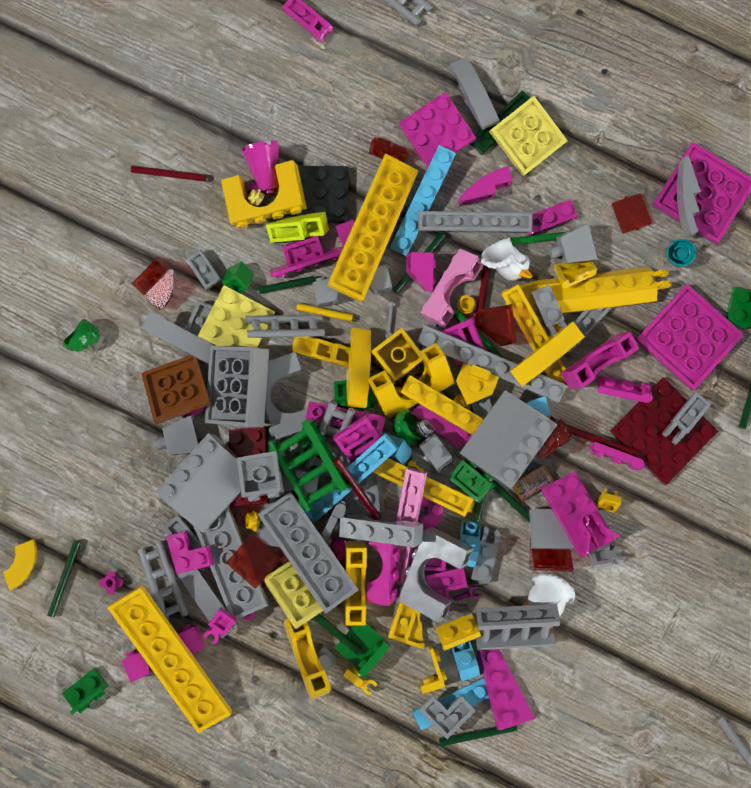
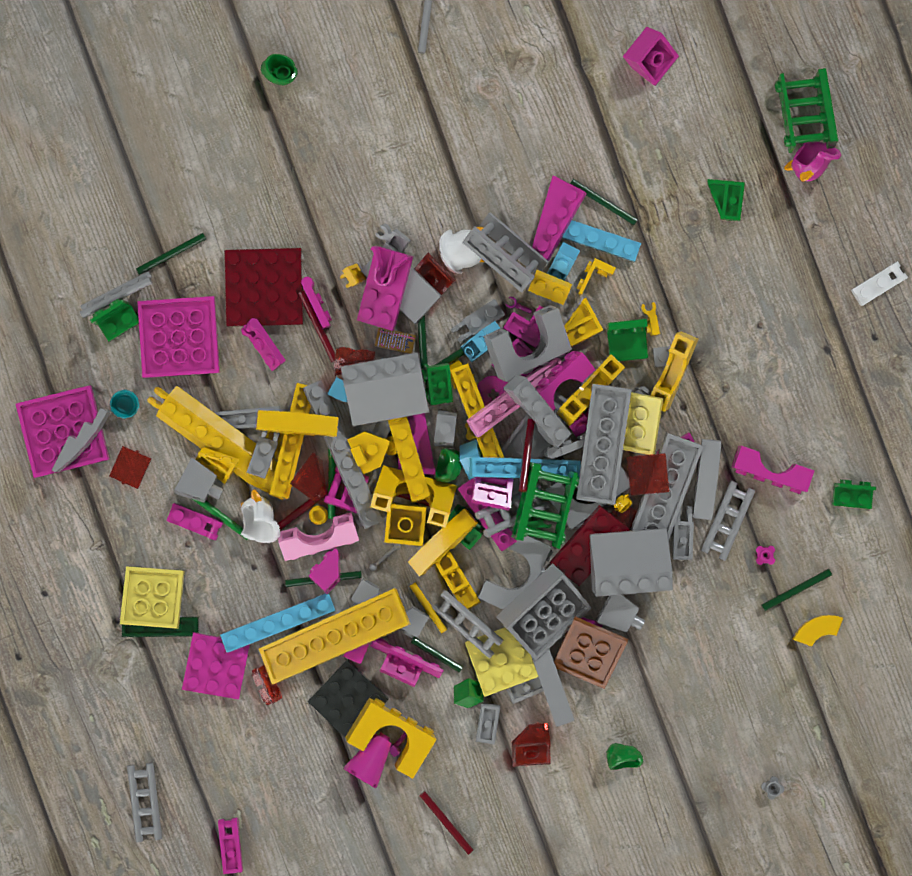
camera: 135 degrees left, 5 degrees up
yellow plate [107,585,232,733] -> none
dark pink plate [166,530,215,574] -> none
dark pink plate [204,607,237,644] -> none
light grey plate [237,451,284,502] -> none
light yellow plate [247,189,264,207] -> none
neon yellow slope [266,212,330,243] -> none
dark green bar [313,614,362,656] -> none
light grey plate [416,419,434,437] -> none
light grey tile [418,211,533,232] -> none
light grey plate [419,694,476,739] -> none
light grey slope [450,57,499,130] -> none
dark pink slope [457,166,513,207] -> none
dark pink arch [561,332,639,389] -> none
light grey hinge [662,391,711,445] -> none

